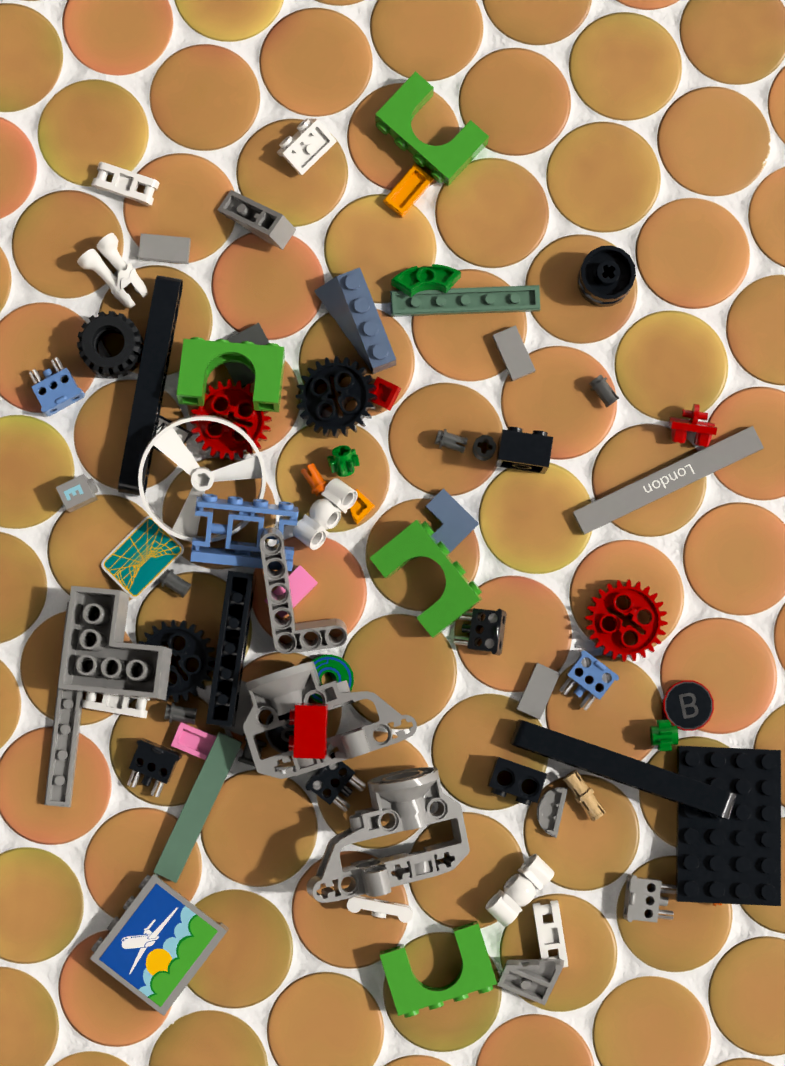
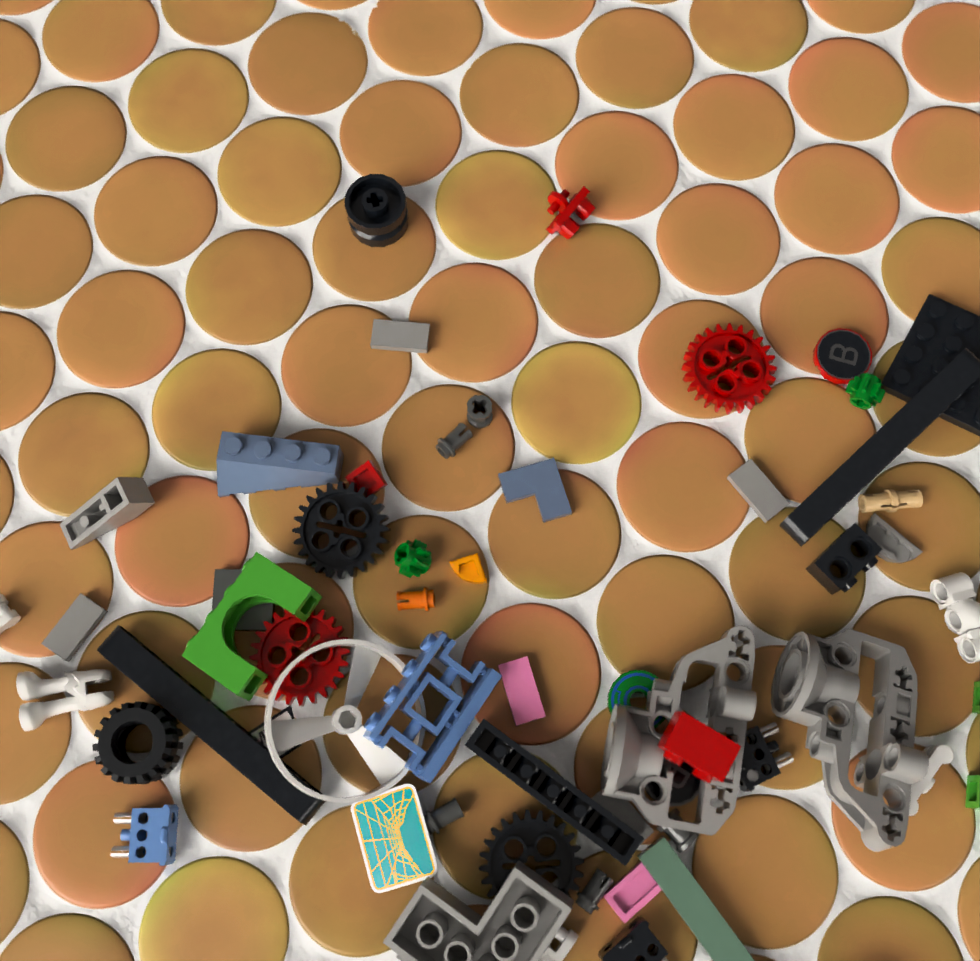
camera: 60 degrees left, 10 degrees down
light grey brick [56,474,99,513] -> none
light grey beam [260,527,347,654] -> none
white bracket [277,118,337,175] -> none
white piece [293,478,358,550] -> none
bright green arch [370,520,482,638] -> none
bright green arch [375,71,489,186] -> none
light orange tile [383,163,434,218] -> none
sand green tile [390,285,541,317] -> none
green tile [391,264,461,297] -> none
black piece [453,608,507,656] -> none
black brick [495,427,553,474] -> none
medium blue piece [559,650,619,711] -> none
light grey tile [573,426,764,535] -> none
dark grey pin [589,375,619,407] -> none

